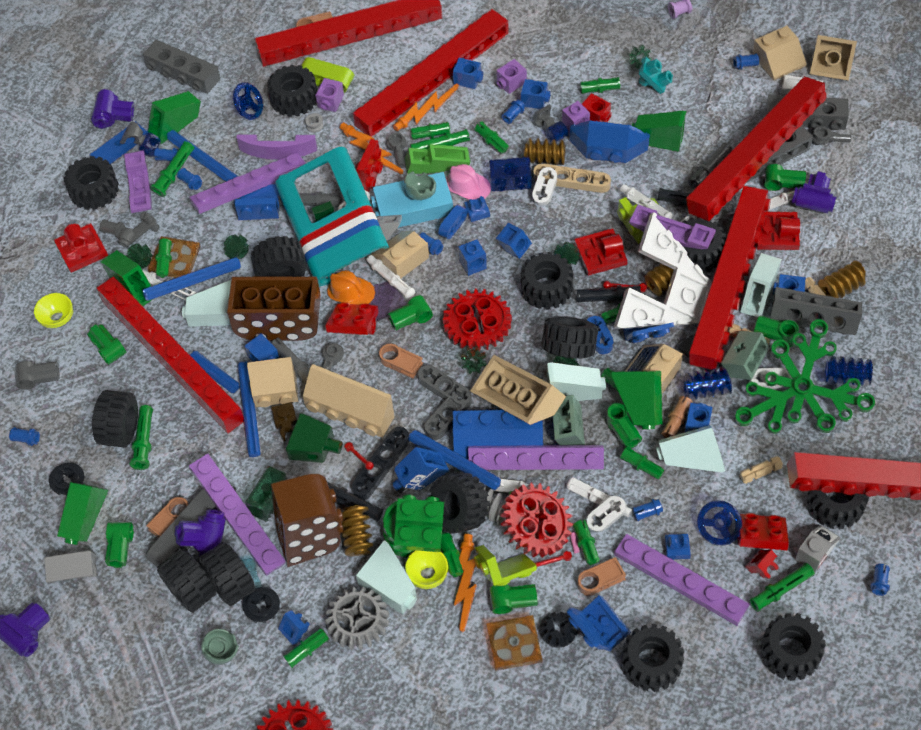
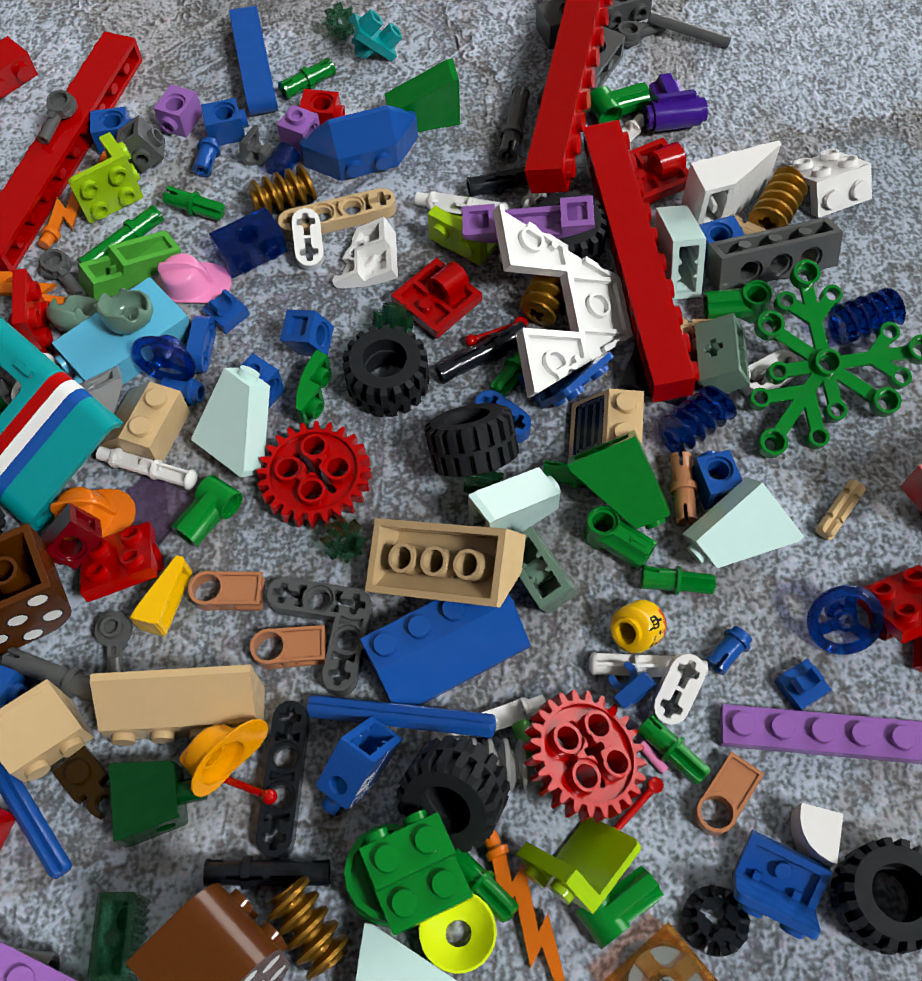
camera: 30 degrees left, 5 degrees up
green axle [411,122,450,140] -> none
medium lavender plate [468,445,604,470] -> none
none -> dark grey plate [37,90,77,145]
none -> dark red brick [43,503,103,570]
none -> sand green hair [46,295,98,333]
none -> lime bracket [68,132,144,223]
none -> dark grey brick [116,115,165,173]
none -> yellow slope [129,555,193,637]
none -> clear blue piece [131,335,197,381]
none -> light orange piece [179,719,268,797]
none -> light aqua slope [191,365,270,477]
none -> blue beam [229,5,279,116]
none -> nougat piece [250,625,327,670]
none -> green slope [296,350,332,427]
none -> white slope [333,217,398,288]
none -> blue tile [608,661,658,709]
none -> yellow head [610,600,667,654]
none -> dark grey bar [647,11,731,48]
none -> white slope [681,141,781,225]
none -> white bracket [790,149,872,218]
none -> white brick [790,803,843,867]

